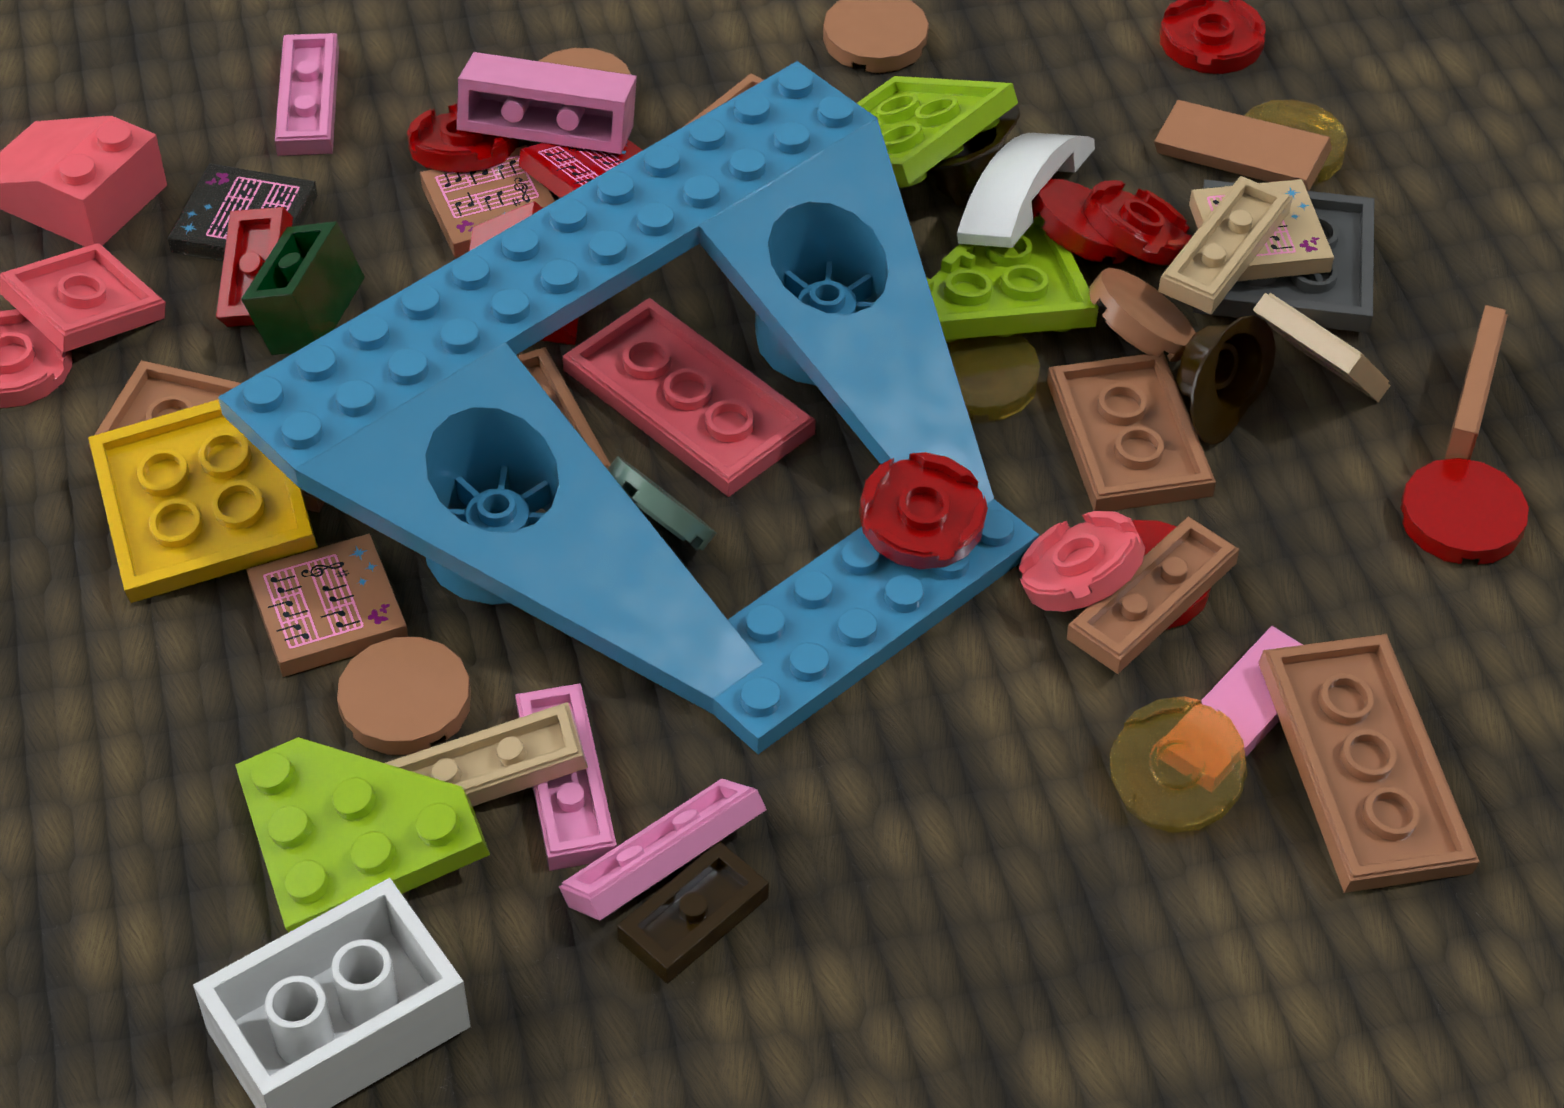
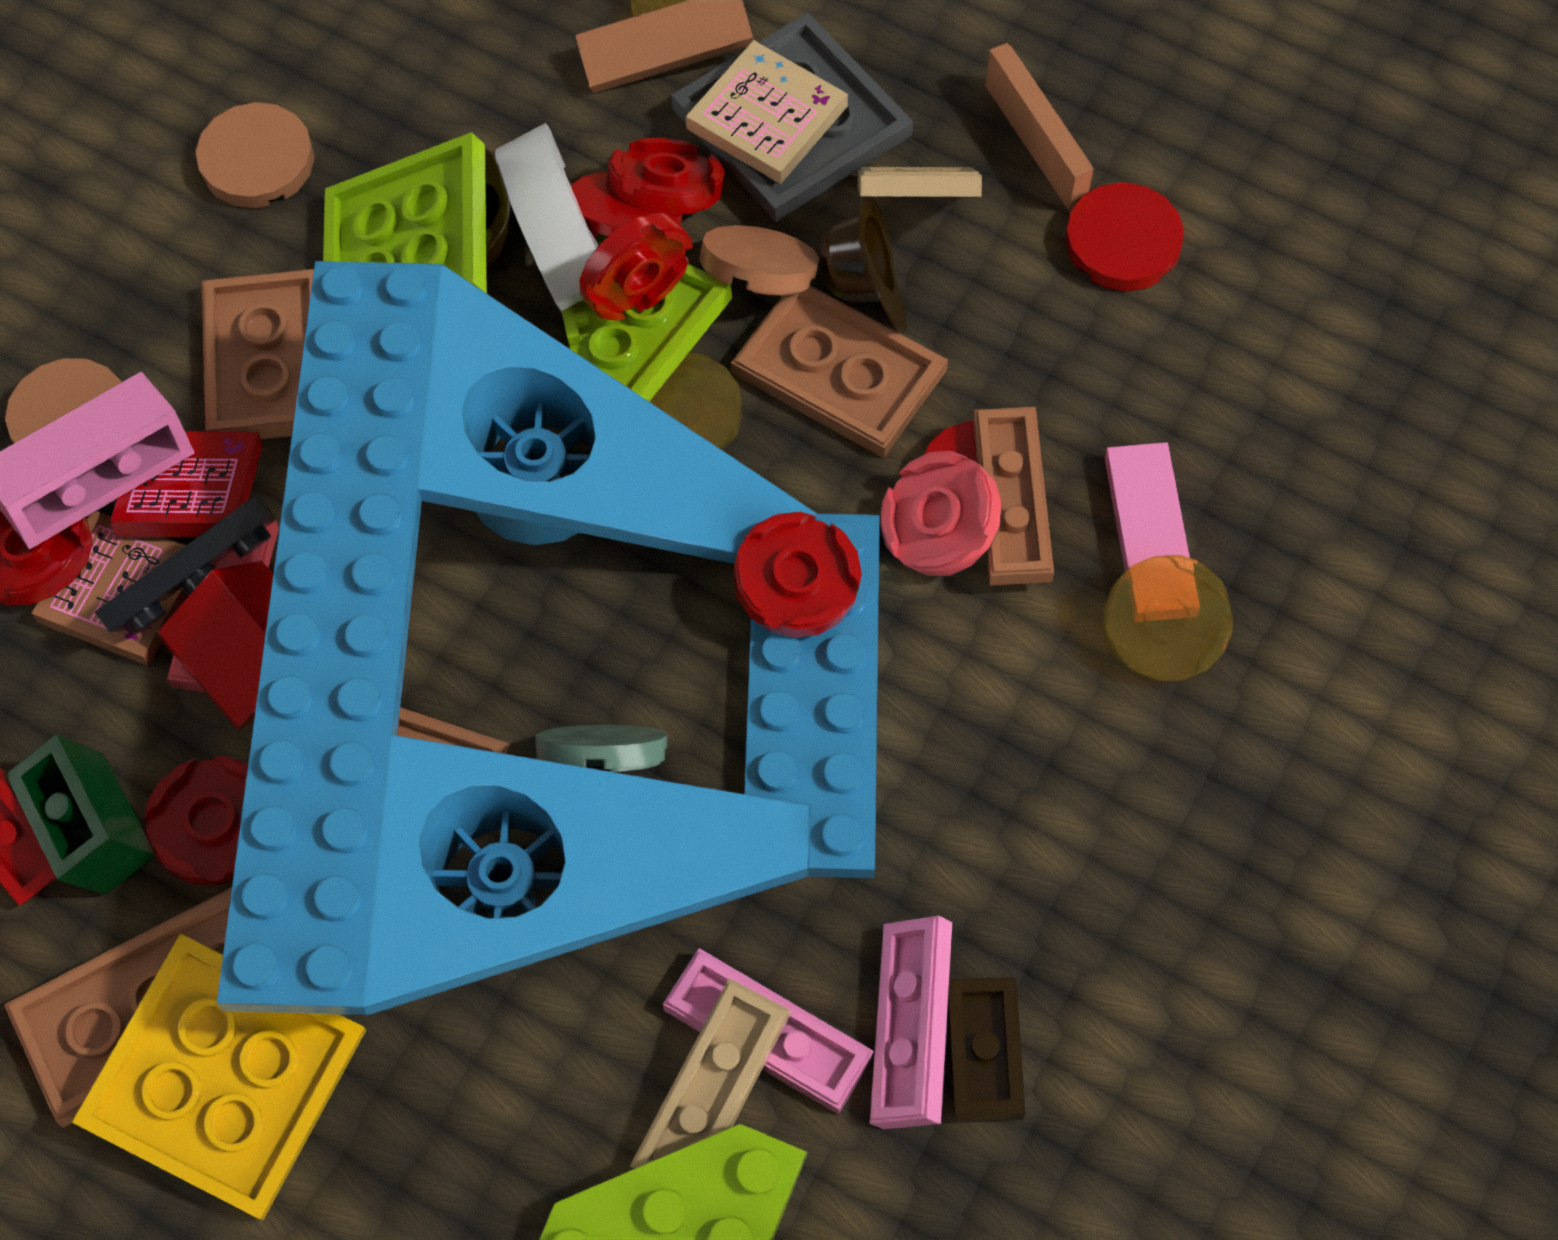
camera: 45 degrees left, 15 degrees up
nougat tile [246,533,408,677] -> none
nougat tile [337,637,471,755] -> none
coral tile [563,297,816,497] -> none
tan tile [1158,176,1293,314] -> none
nougat tile [1258,634,1480,893] -> none
none -> black plate [95,496,277,635]
none -> red tile [579,212,692,321]

